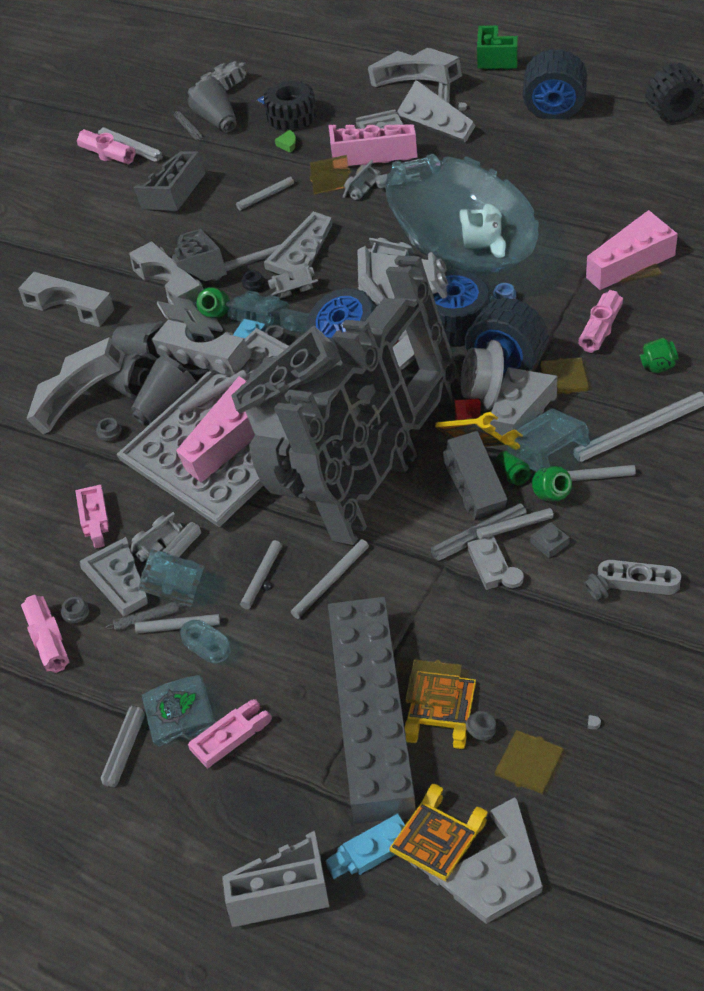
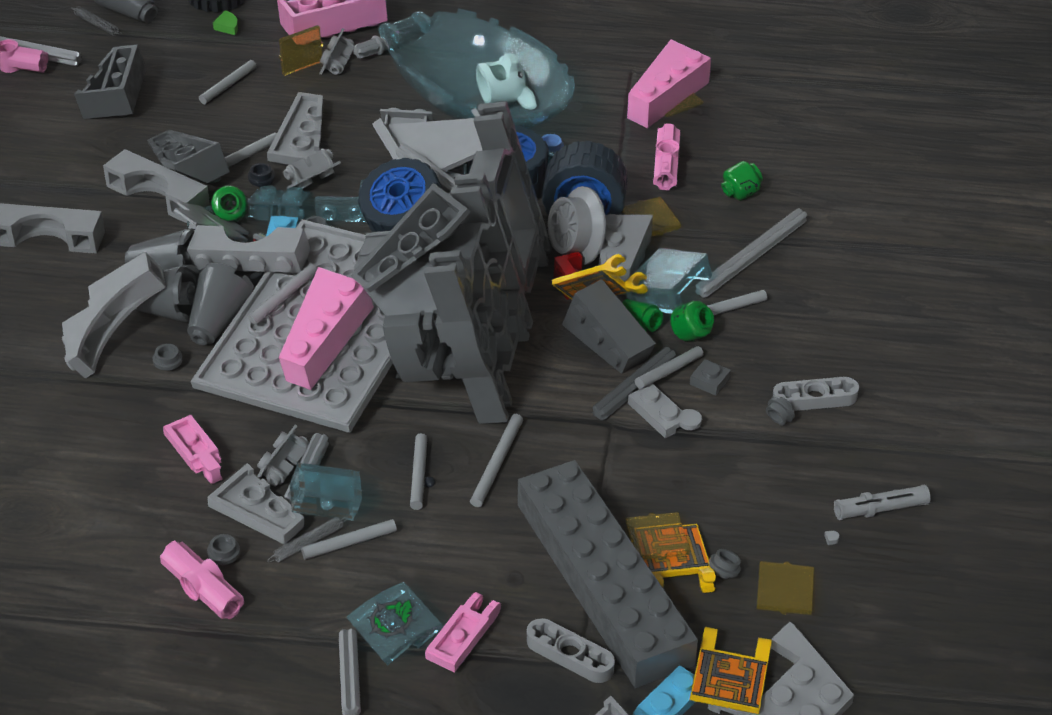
camera: 25 degrees left, 5 degrees down
clear light blue plate [180,620,231,663] -> none
none -> light grey beam [526,618,615,683]
none -> light grey pin [834,484,930,520]

